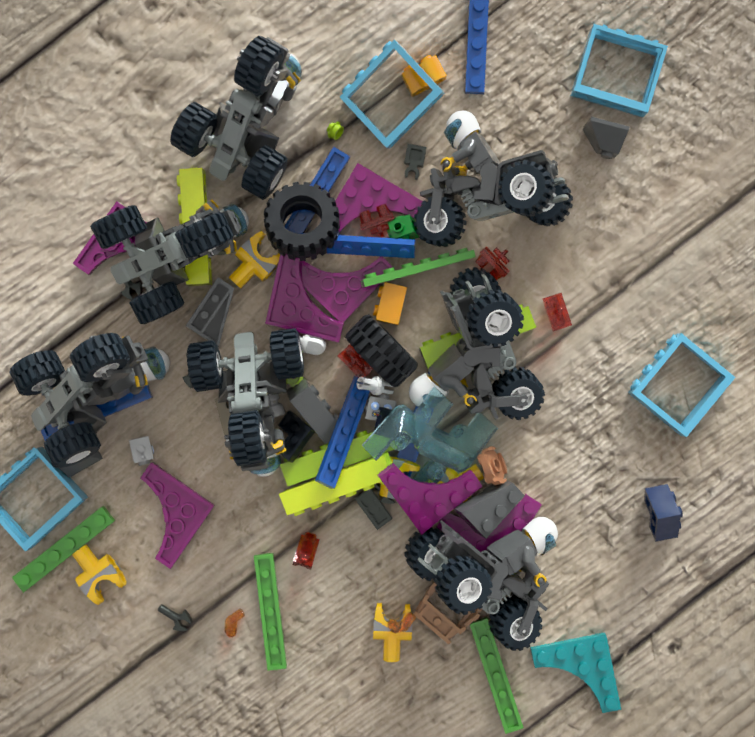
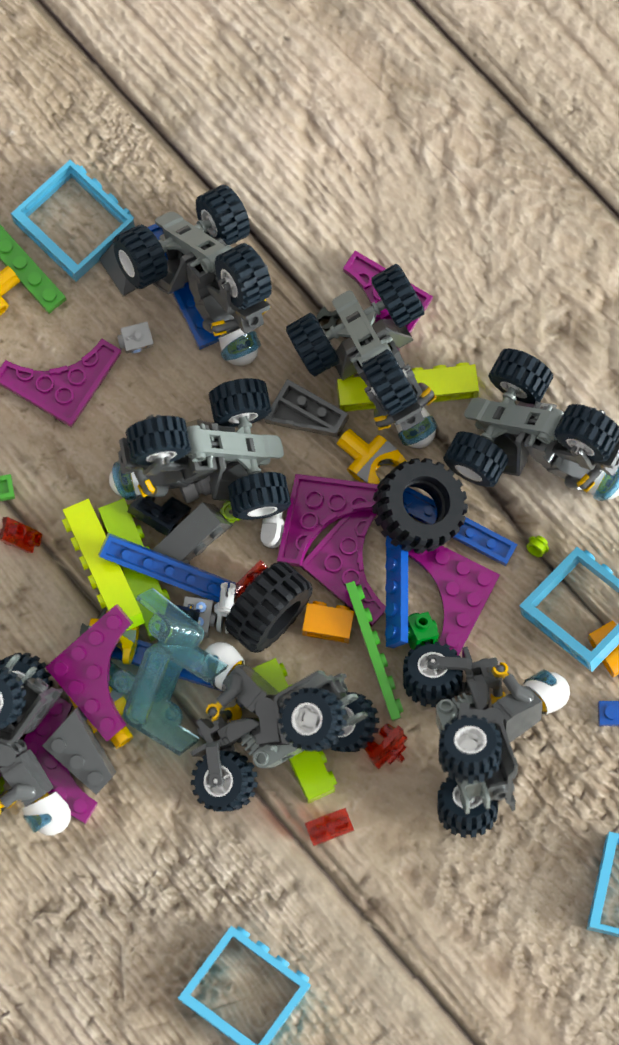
camera: 85 degrees right, 15 degrees down
pearl dark grey plate [355,489,393,530] -> none
clear red hips [359,204,395,238] -> none
pearl dark grey plate [404,144,427,180] -> none
nougat plate [477,446,507,485] -> none
dark grey slope [583,117,630,159] -> none
dark blue brick [644,484,683,542] -> none

